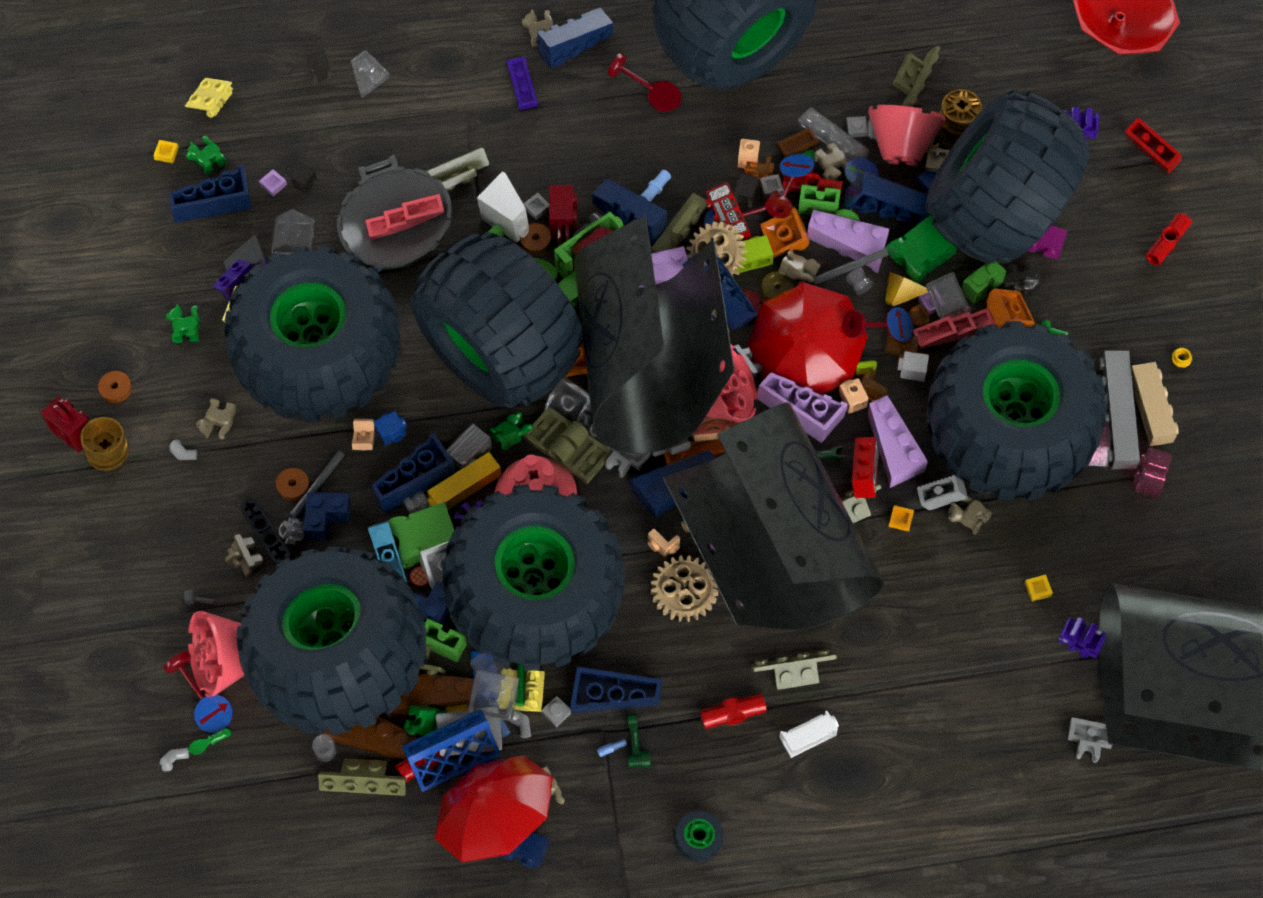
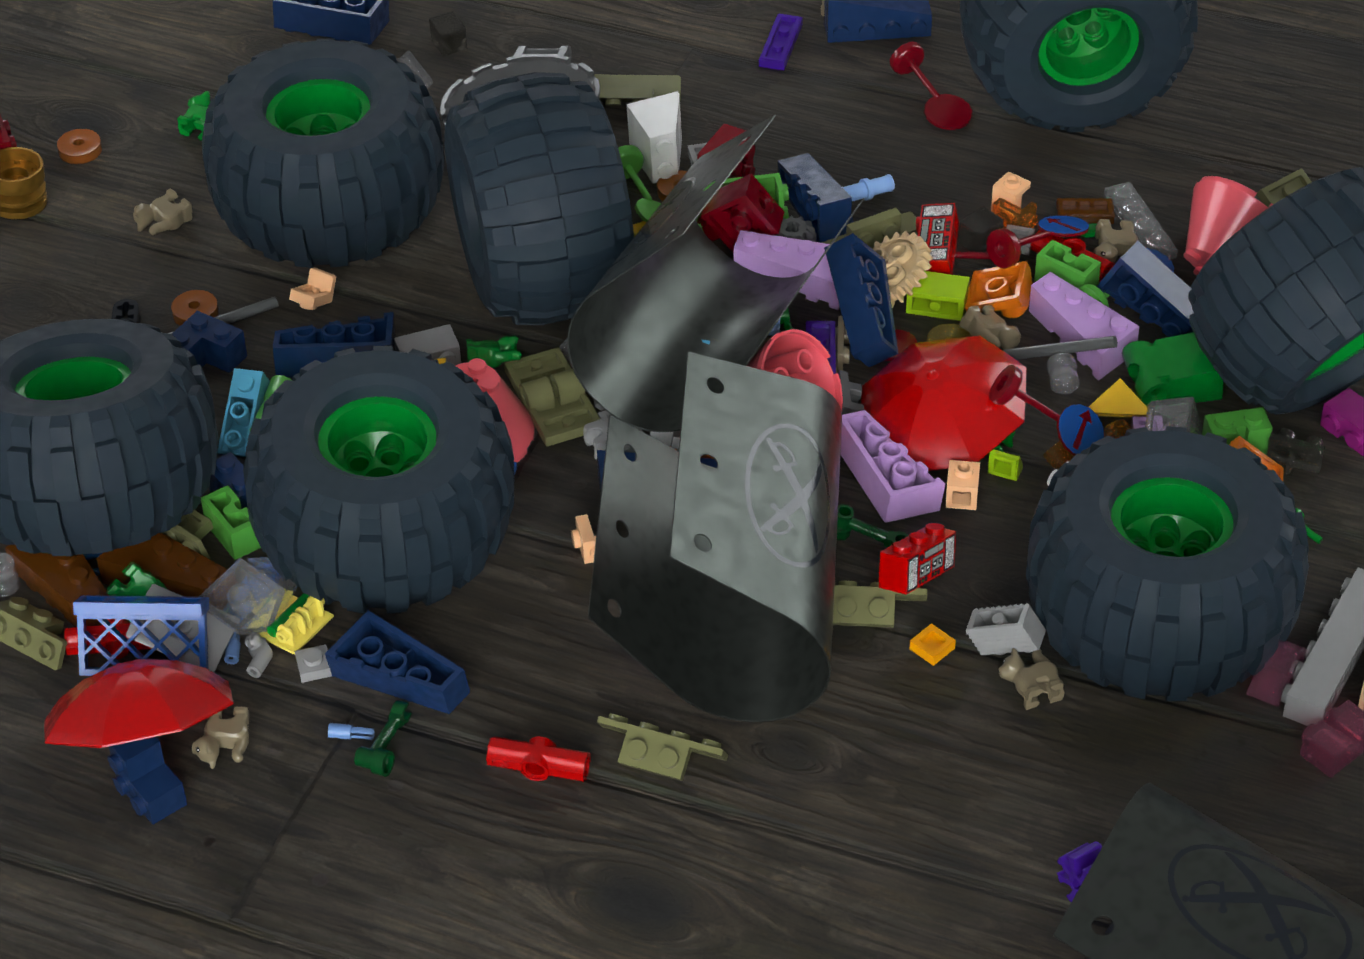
camera: 30 degrees right, 20 degrees down
light grey arm [169,440,198,460] -> none
lavender plate [259,170,287,196] -> none
blue brick [373,411,407,446] -> none
tan gear [651,555,718,622] -> none
black wheel [674,811,724,863] -> none
white window [779,711,839,758] -> none
light grey plate [846,116,868,138] -> none
clear orange bracket [861,369,888,401] -> none
lavender wedge [868,396,928,488] -> none
yellow plate [1025,575,1053,602] -> none

